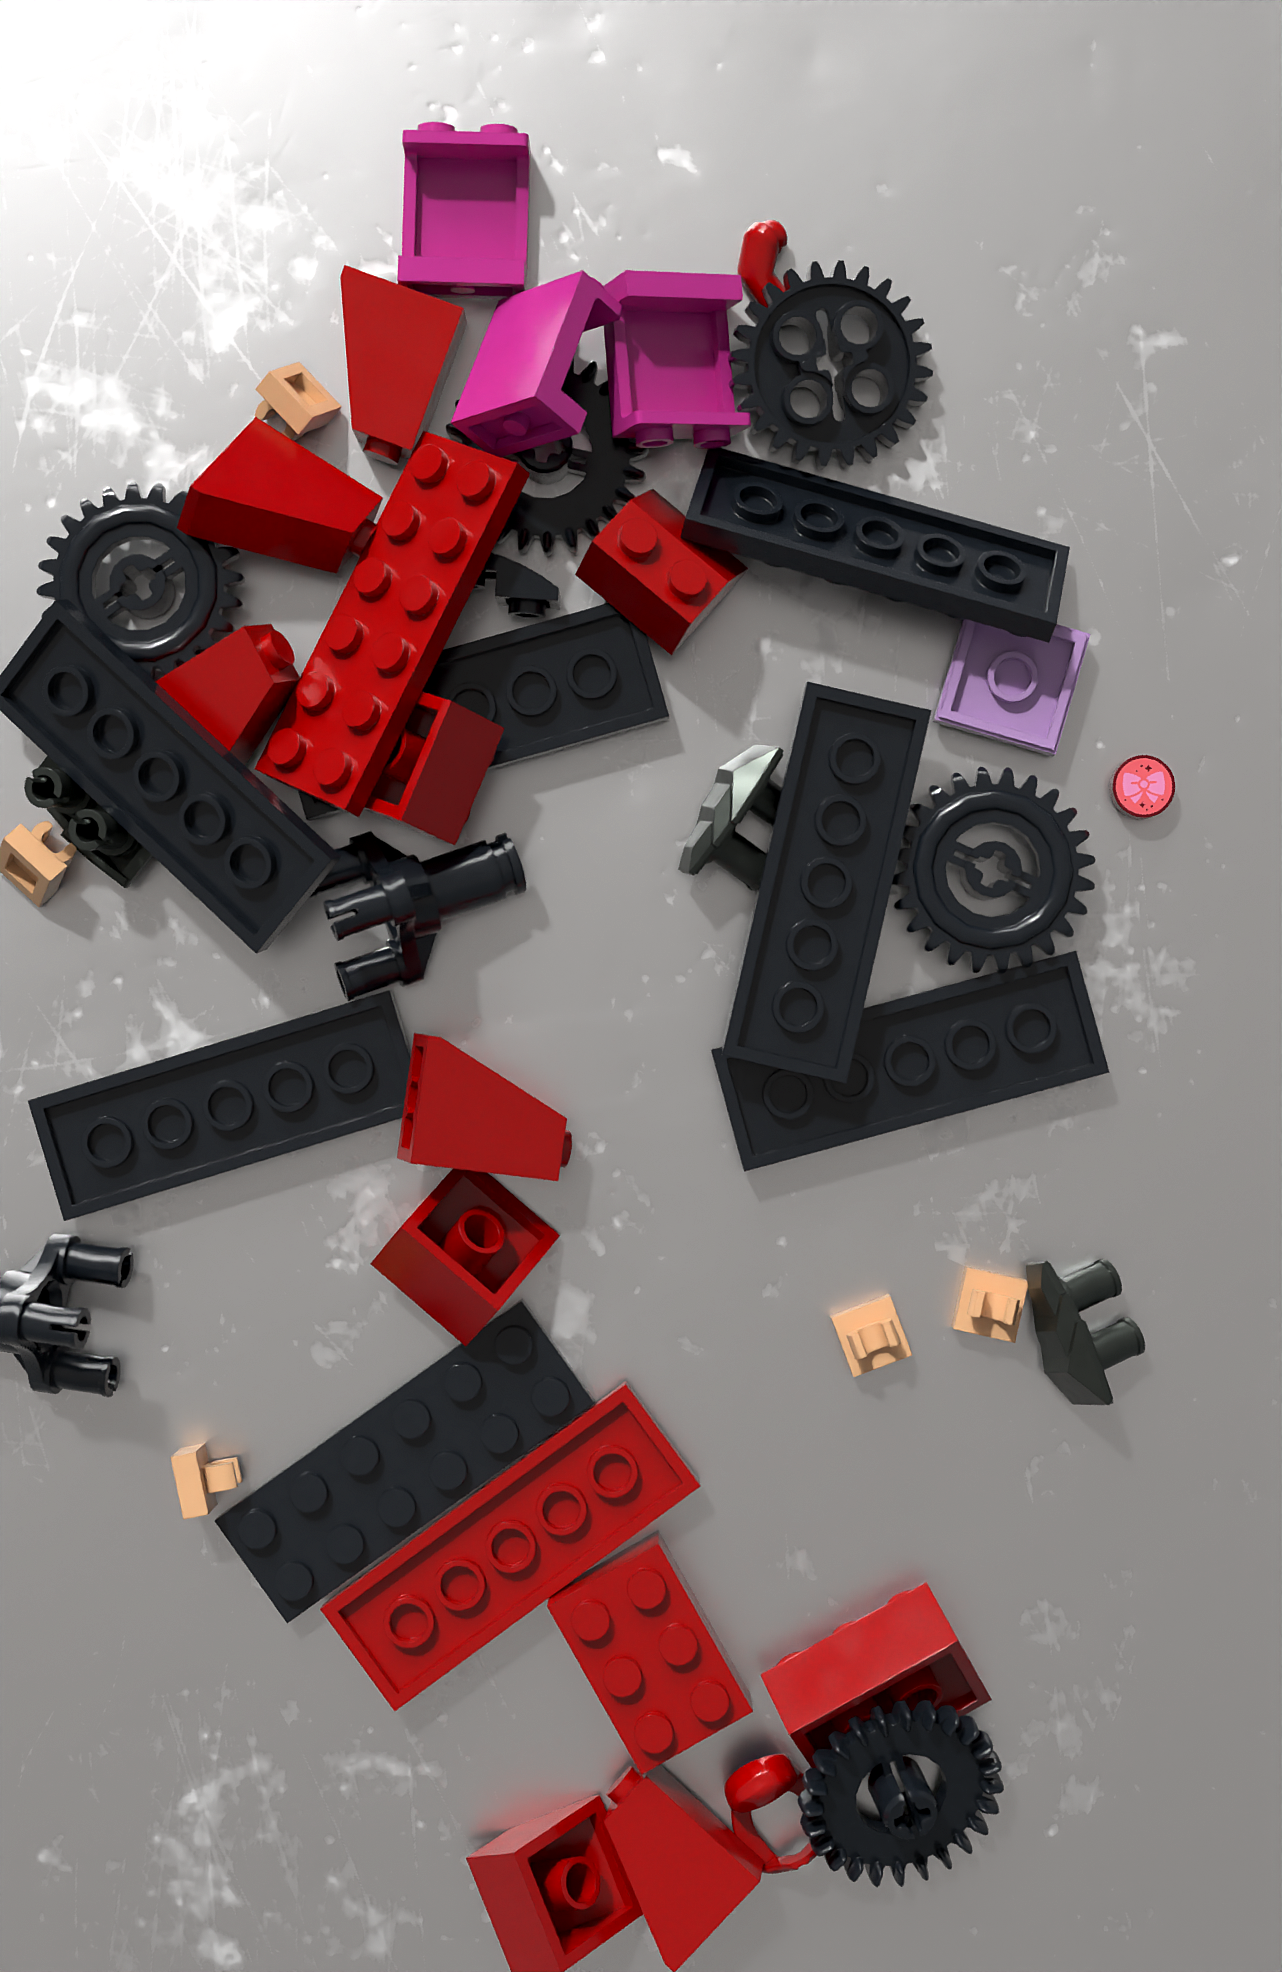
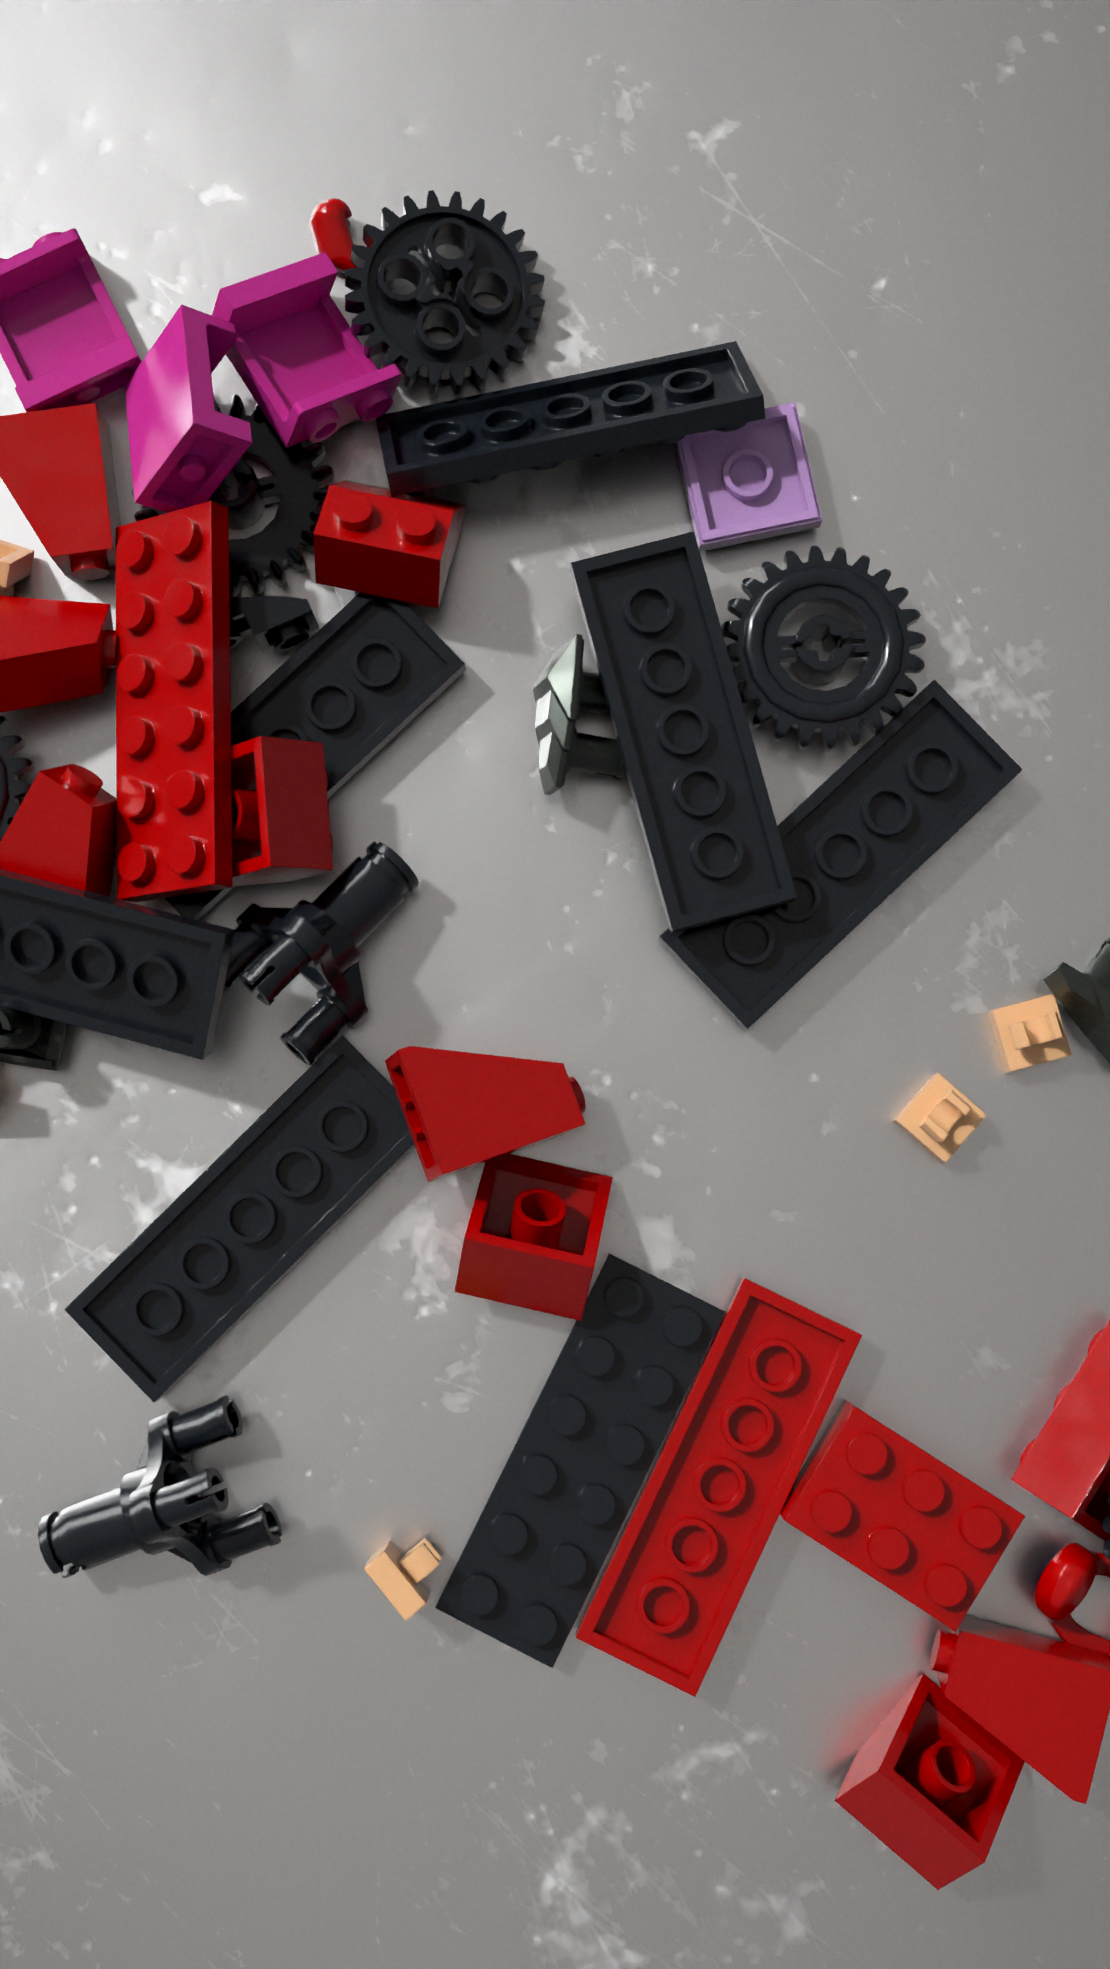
camera: 30 degrees left, 5 degrees down
tile [1109,755,1175,819] -> none

